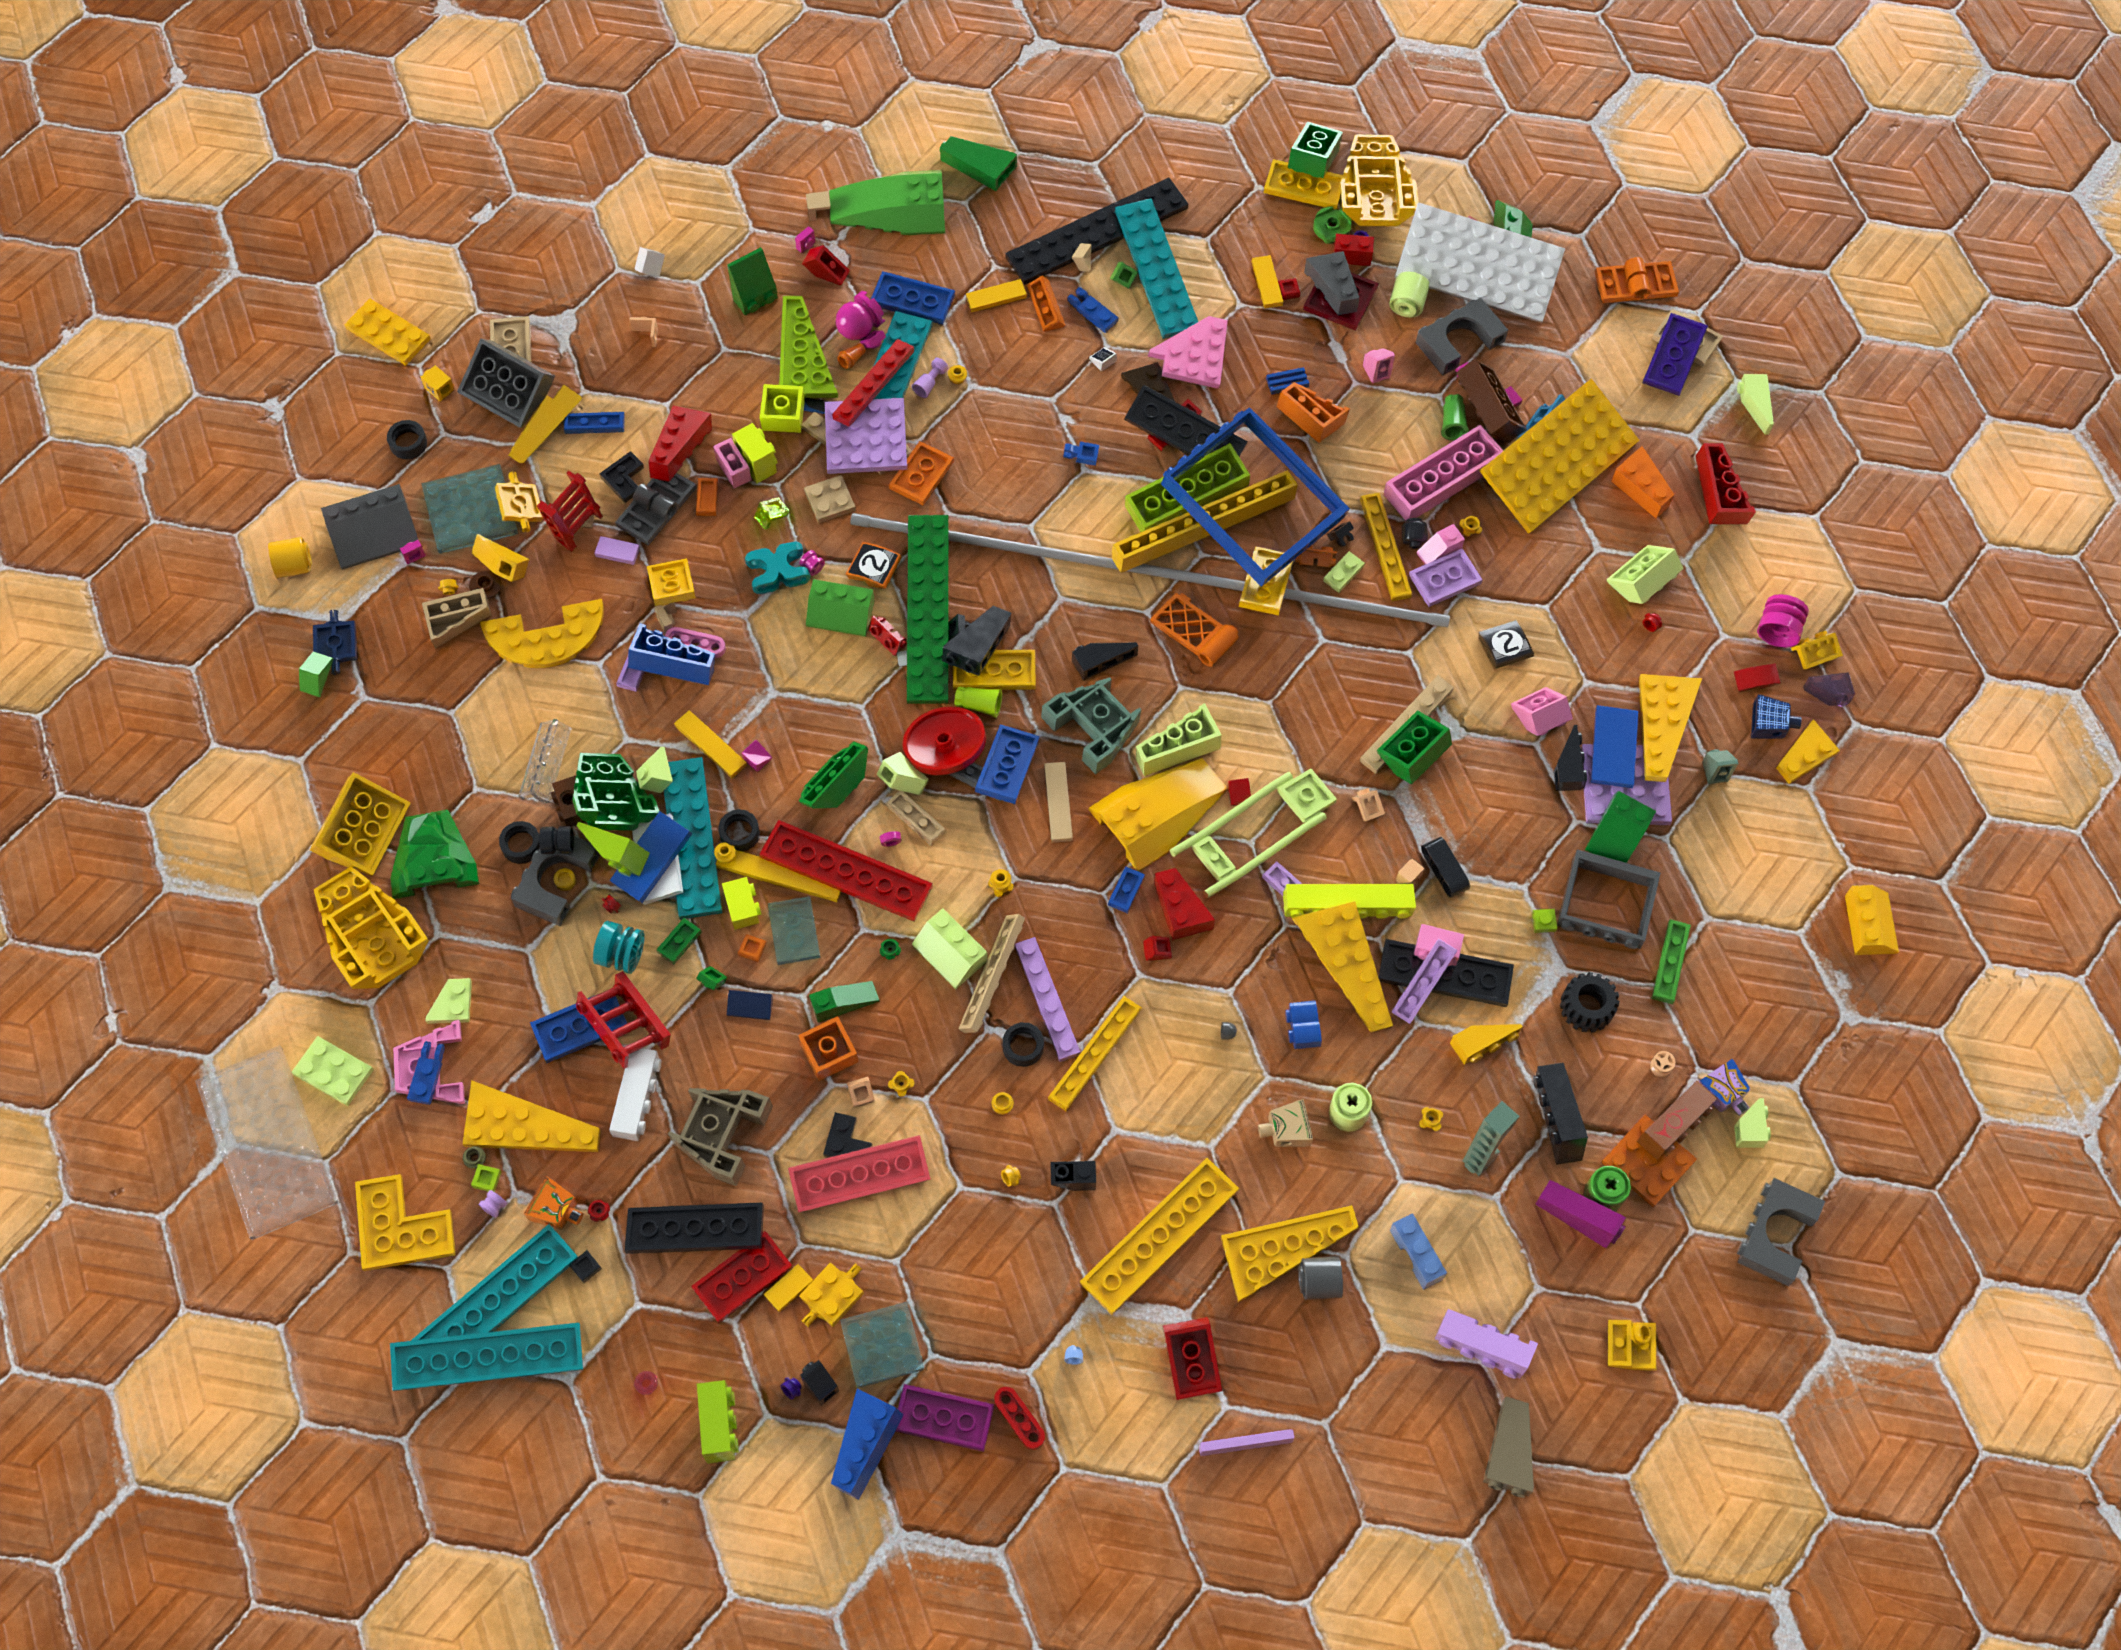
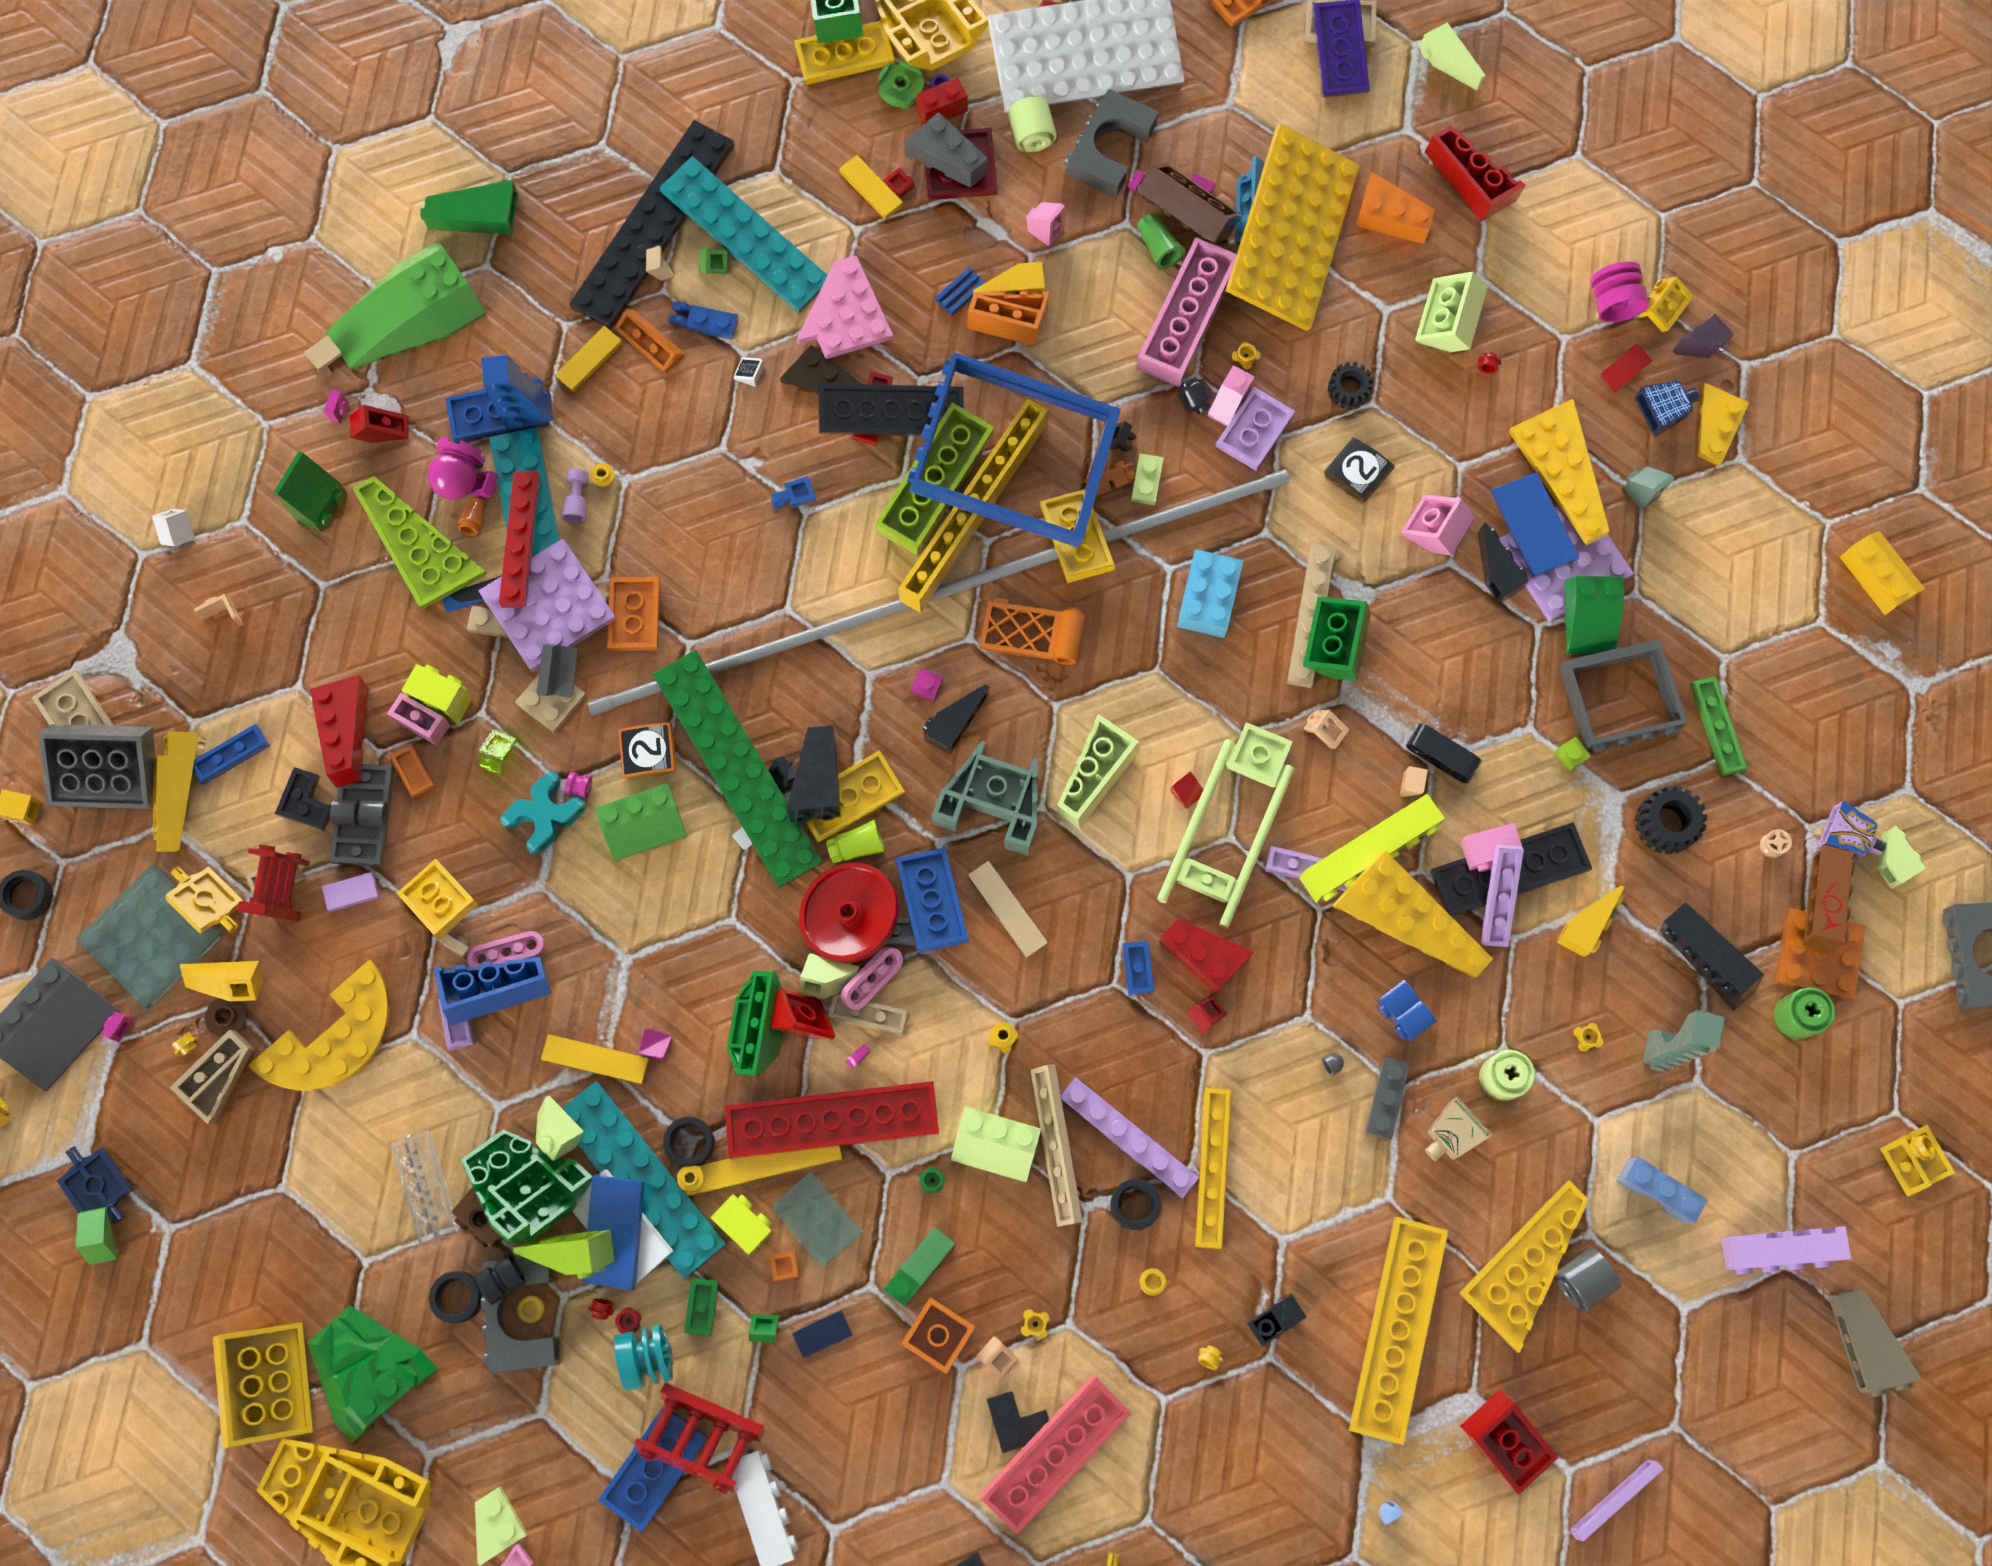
camera: 30 degrees left, 10 degrees up
dark tan wedge [668,1088,773,1186] -> none
neon yellow brick [760,384,805,433] -> none
red hinge [868,616,907,656] -> none
yellow wedge [1088,758,1227,872] -> none
yellow tile [1360,492,1412,601] -> none
magenta slope [1535,1180,1626,1248] -> none
none -> blue wedge [481,355,553,428]
none -> dark grey panel [537,644,579,698]
none -> red plate [615,1307,642,1333]
none -> red slope [770,988,836,1040]
none -> bright pink plate [841,947,903,1010]
none -> dark pink plate [911,668,943,701]
none -> yellow slope [973,262,1045,295]
none -> medium azure brick [1176,549,1243,638]
none -> black tyre [1328,362,1374,410]
none -> dark grey plate [1365,1057,1410,1140]

